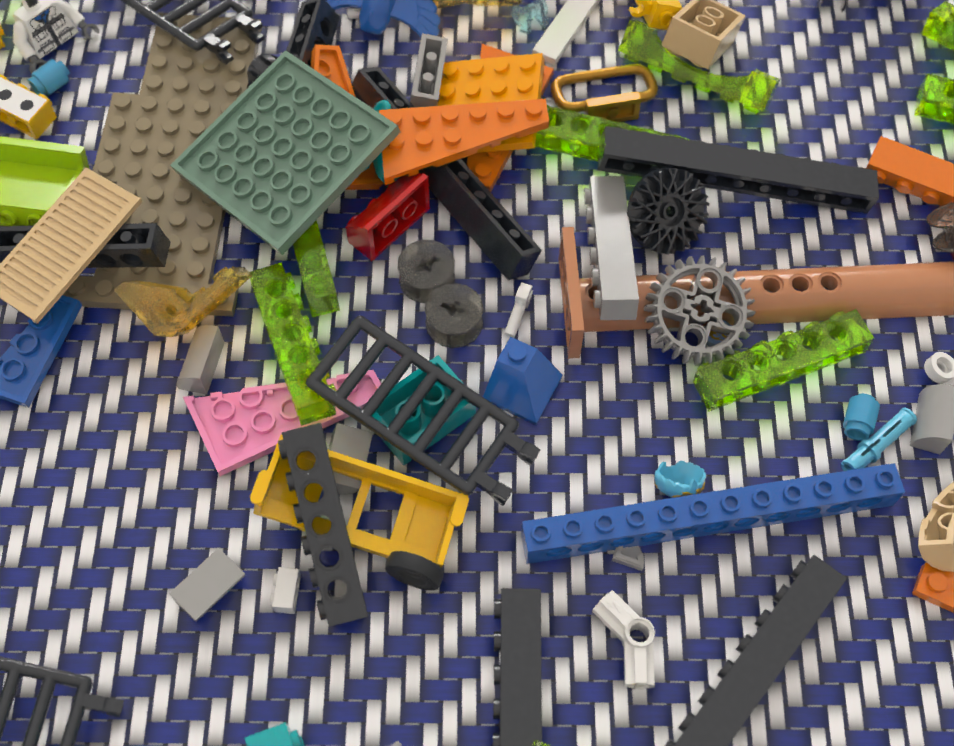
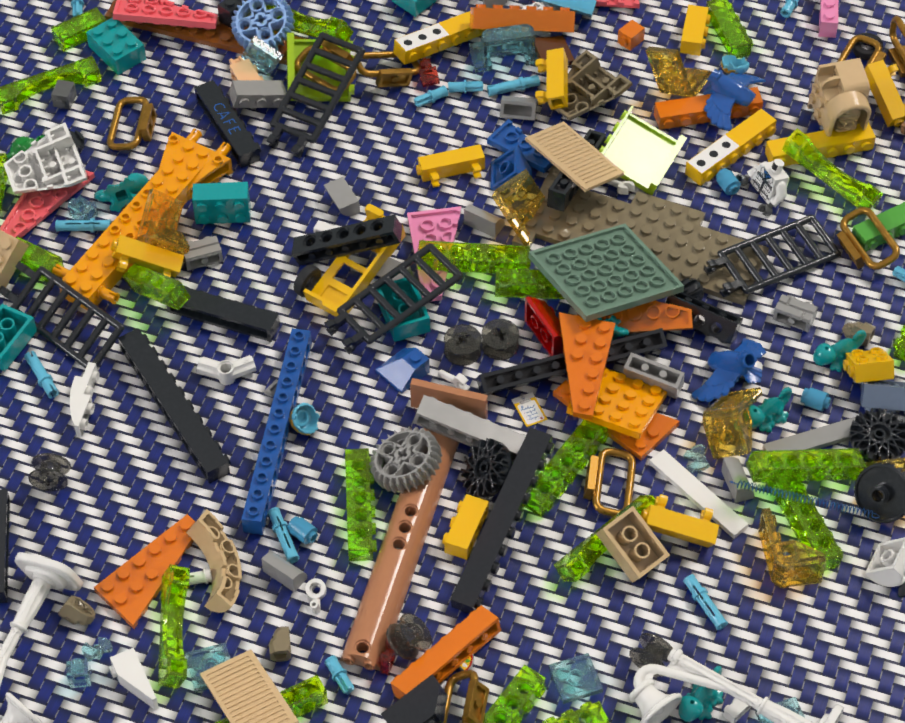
camera: 110 degrees right, 10 degrees down
none -> yellow brick [415,144,485,188]
none -> yellow brick [442,494,489,560]
none -> blue slope [491,145,532,191]
none -> white sticker [511,392,548,427]
none -> clear light blue plate [549,653,603,704]

